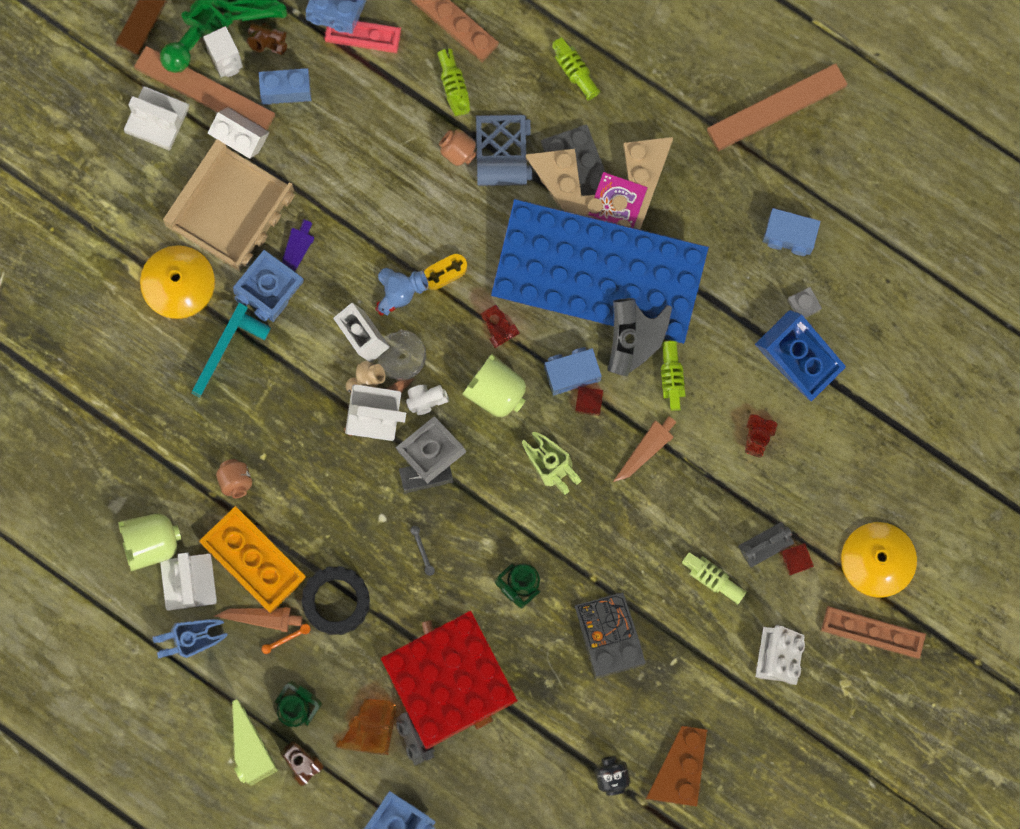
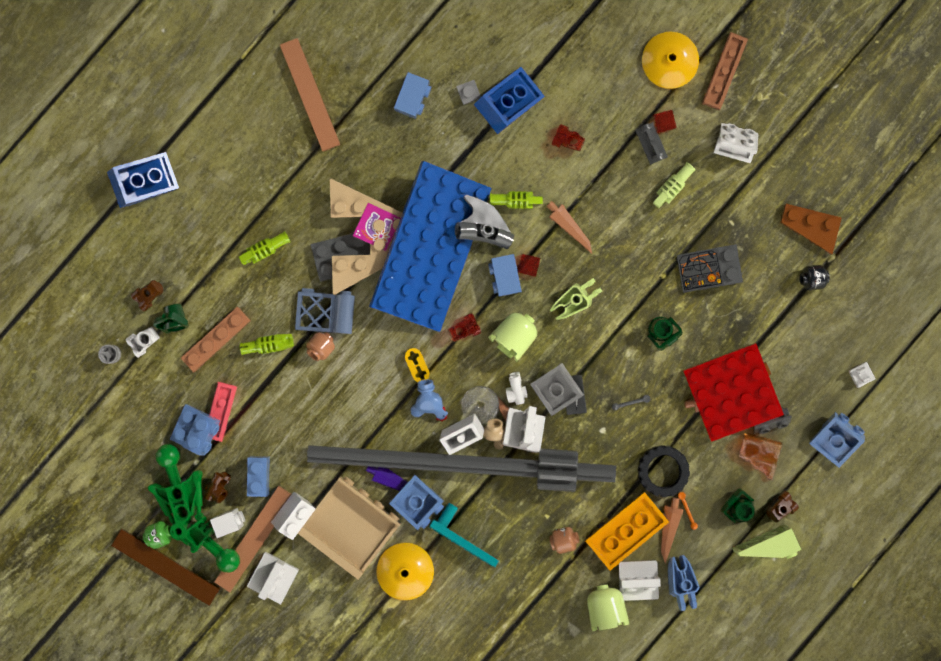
camera: 80 degrees left, 10 degrees up
none -> dark grey axle [307,445,616,492]

